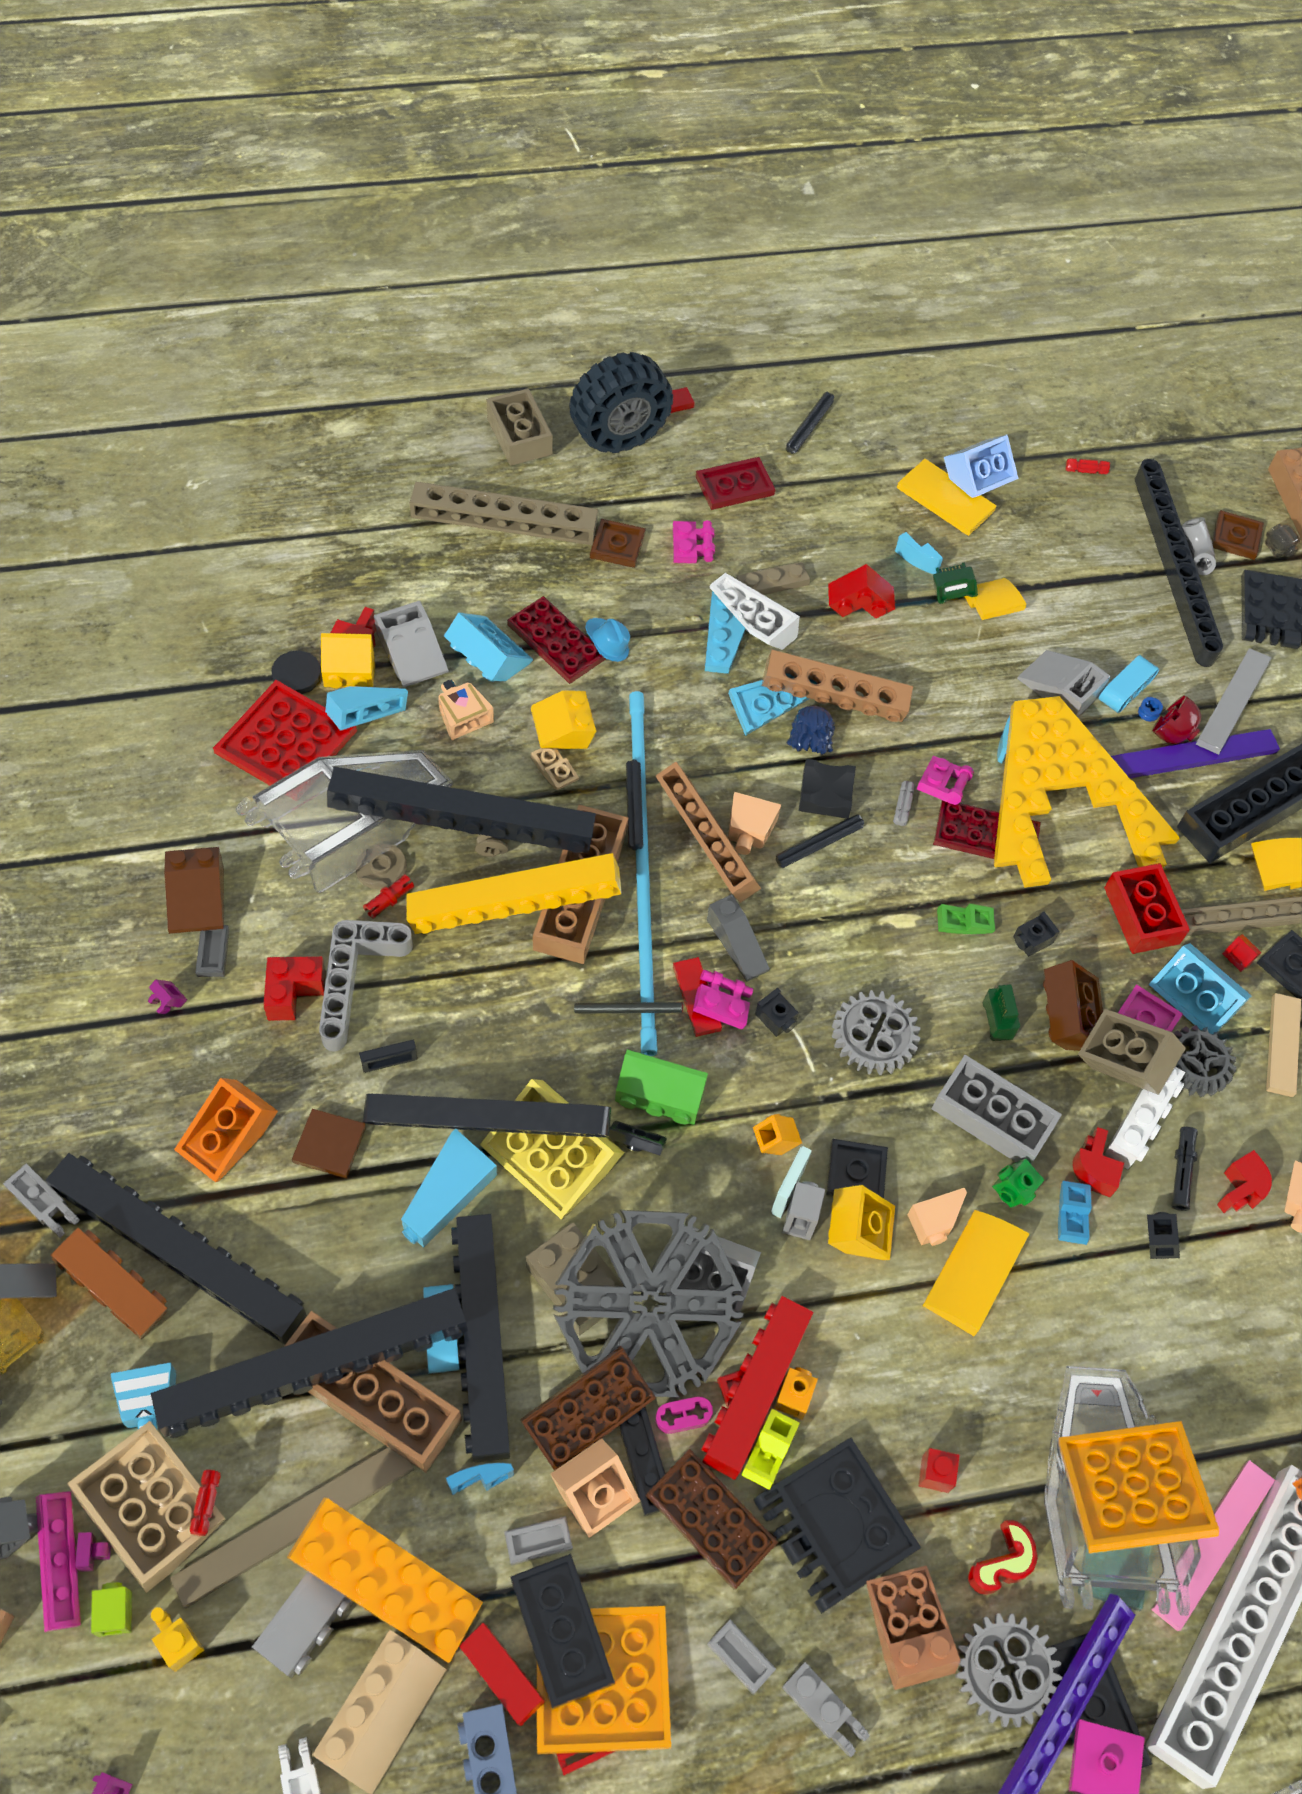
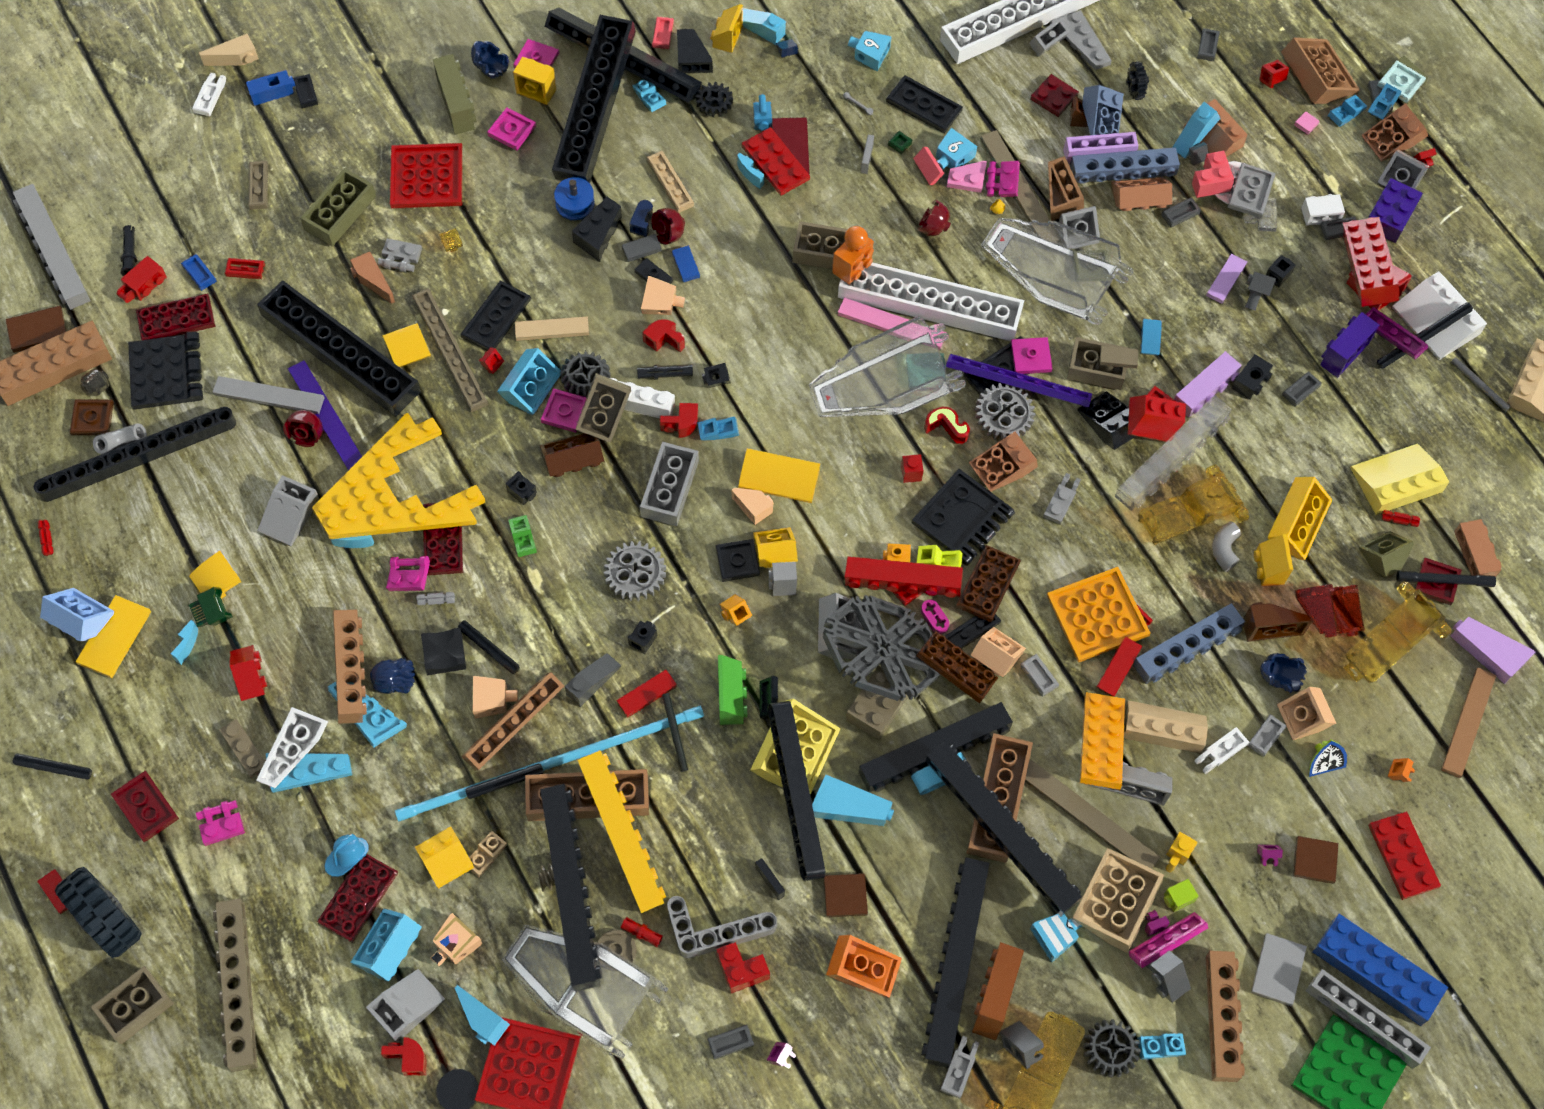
camera: 105 degrees left, 5 degrees up
reddish brown slope [164,847,224,934] -> none
red axle [190,1470,221,1536] -> none
yellow slope [321,633,375,688] -> none
dark azure slope [446,1463,514,1495] -> none
black tile [510,1554,615,1710] -> none
reddish brown tile [590,519,646,568] -> none
dark pink plate [693,970,753,1029] -> none
light grey tile [707,1619,776,1694] -> none
light aqua tile [771,1146,812,1218] -> none
dark green piece [982,984,1020,1041] -> none
green brick [992,1159,1044,1208] -> none
light orange plate [1058,1421,1219,1553] -> none
medium azure beam [1099,655,1159,713] -> none
red brick [1104,863,1190,954] -> none
blue bush [1138,697,1163,722] -> none

